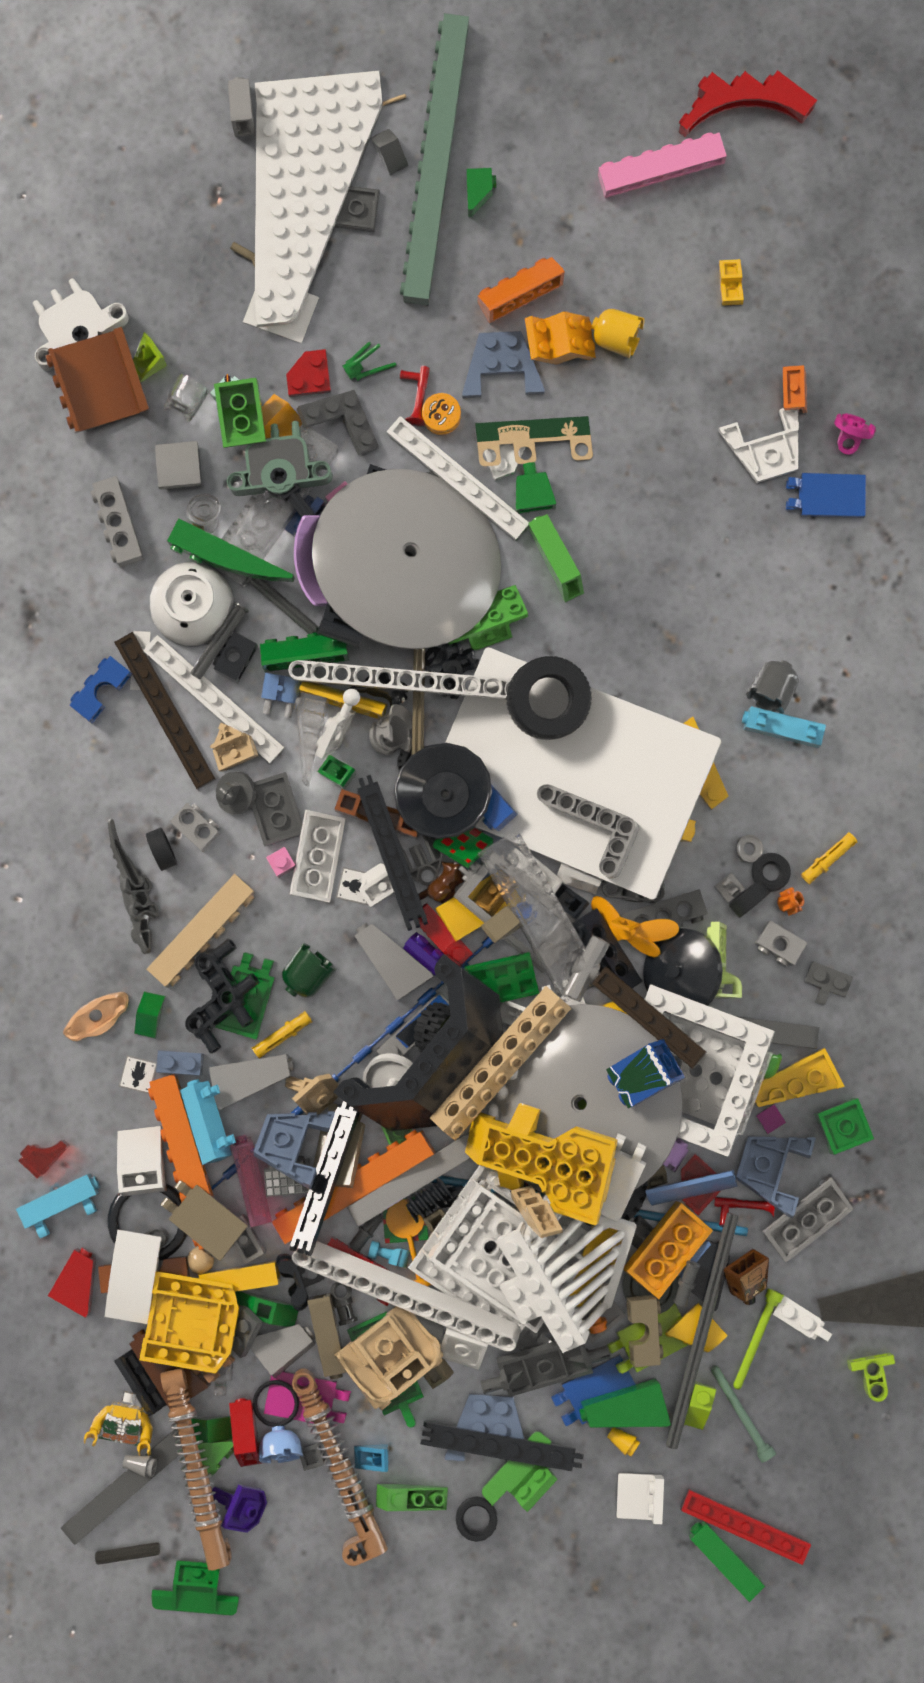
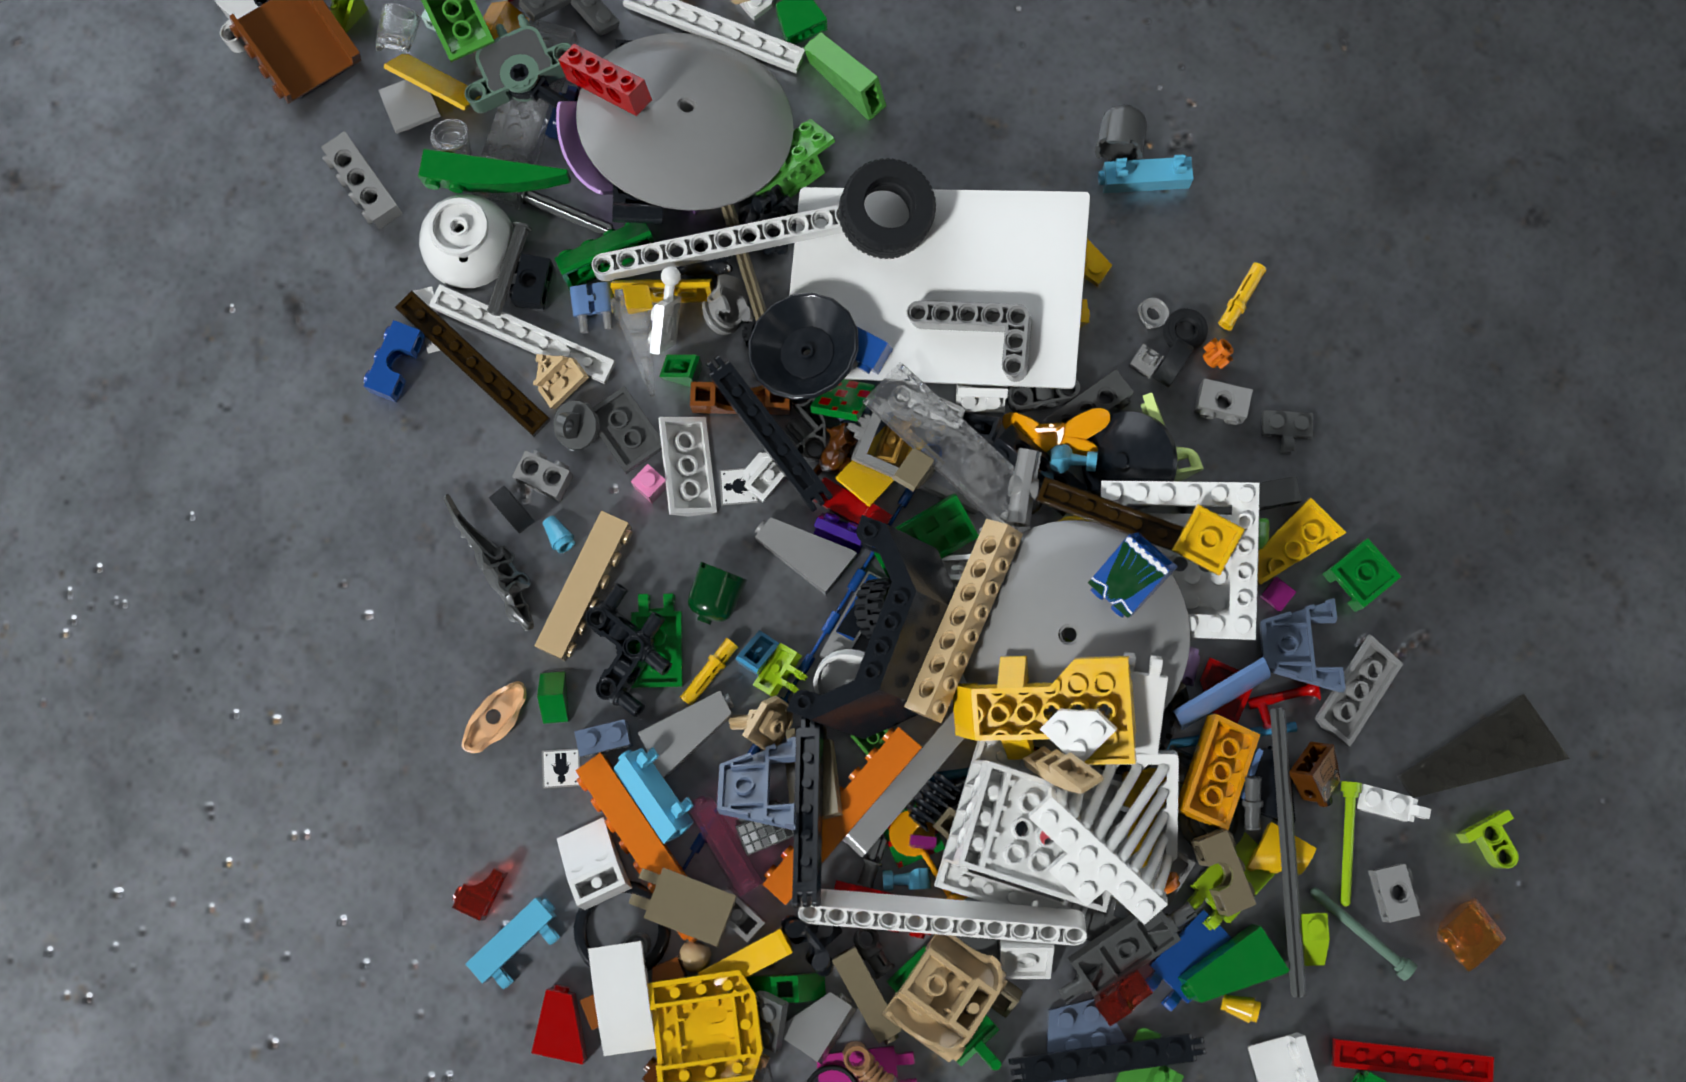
camera: 15 degrees left, 5 degrees down
none -> yellow piece [383,52,482,110]
none -> medium azure cone [542,516,575,553]
none -> red brick [558,44,652,116]
none -> yellow slope [622,285,653,314]
none -> dark azure slope [736,630,779,676]
none -> lime hinge [753,643,808,697]
none -> magenta tile [909,835,937,850]
none -> white plate [1040,709,1117,762]
none -> medium azure leg [1050,444,1098,473]
none -> clear red arch [1094,969,1153,1026]
none -> yellow tile [1172,504,1245,576]
none -> light grey brick [1368,864,1421,923]
none -> clear orange slope [1437,897,1506,972]

